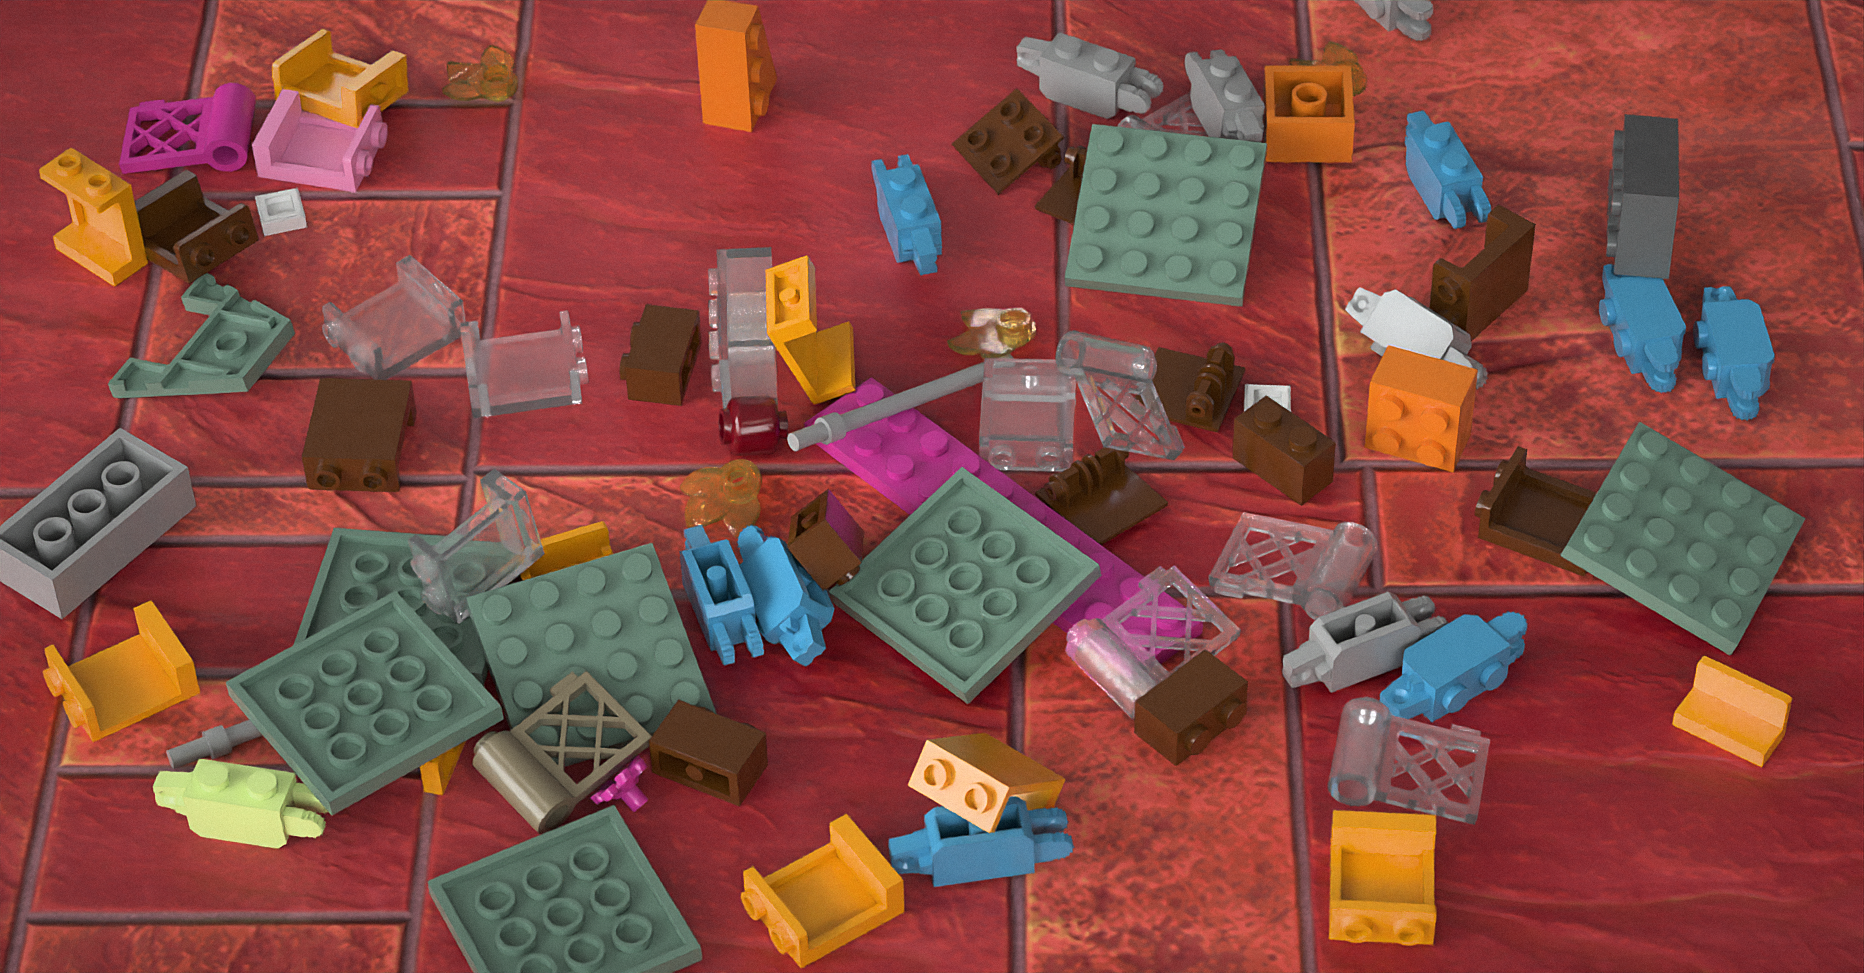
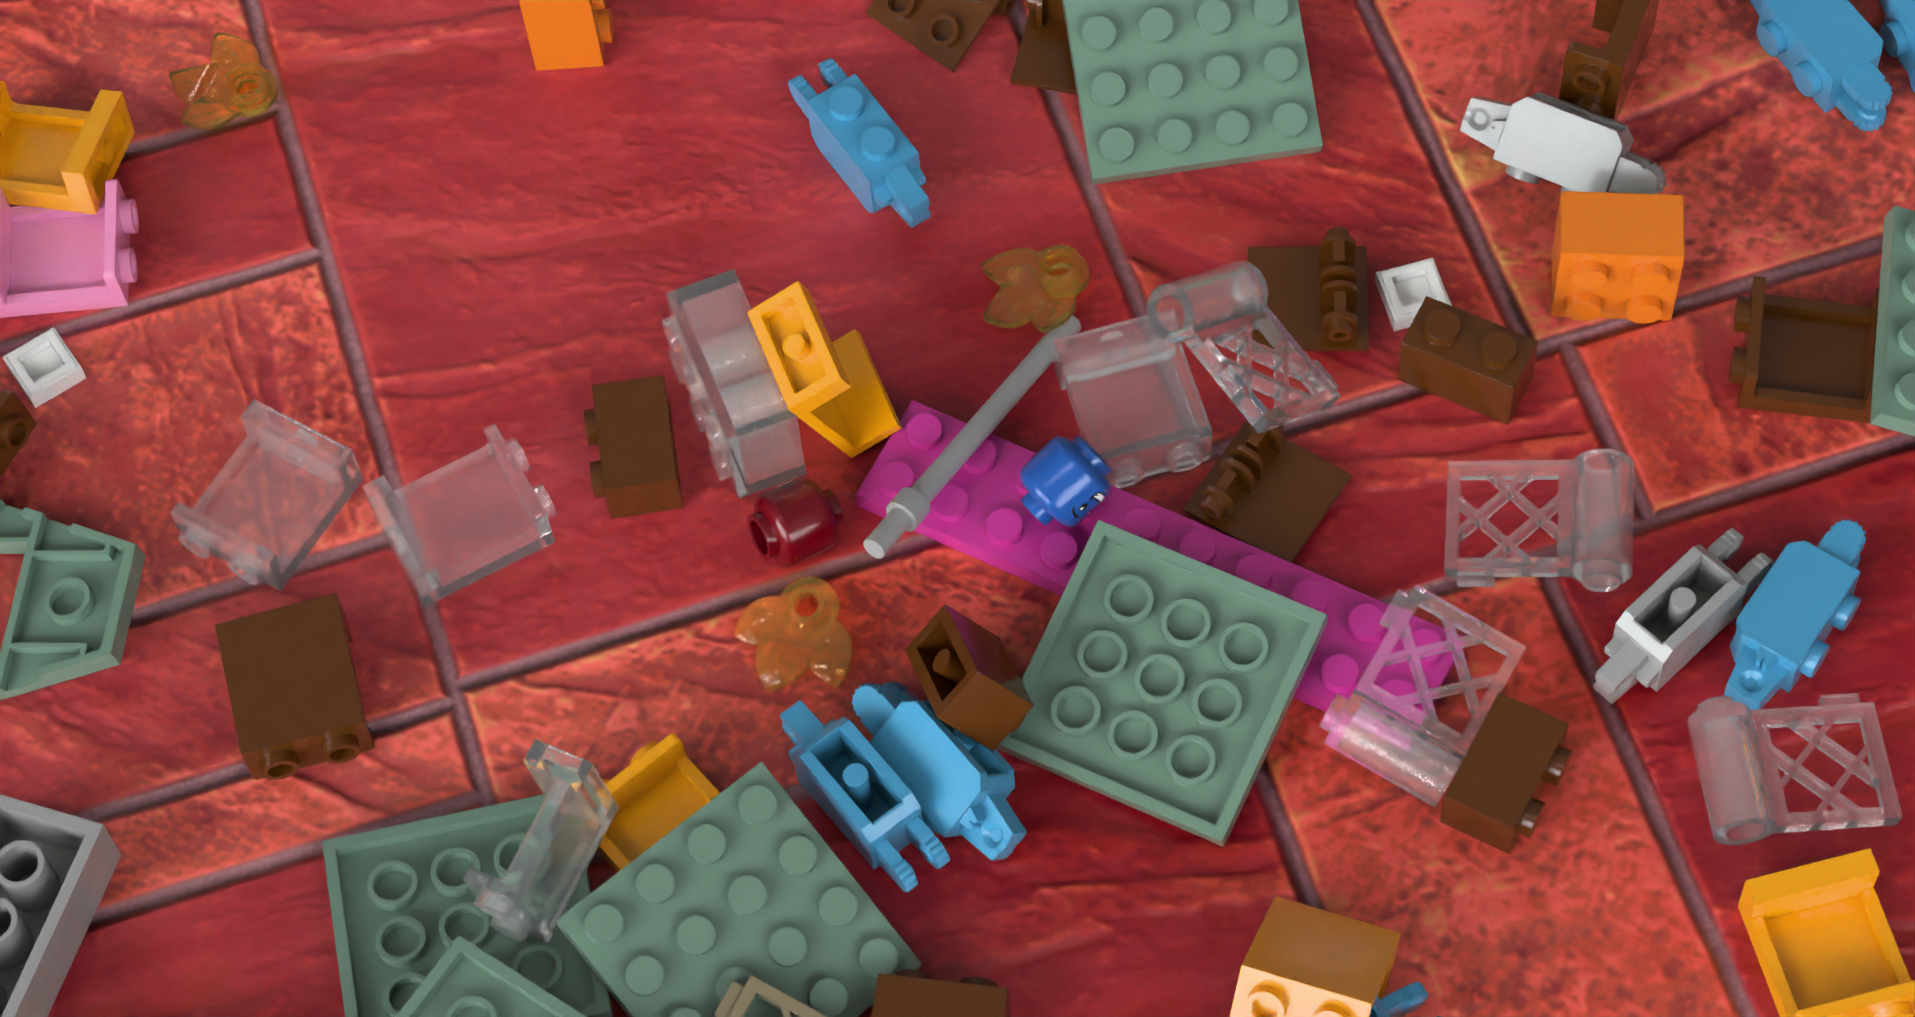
camera: 15 degrees left, 15 degrees up
none -> blue head [1020,435,1112,527]

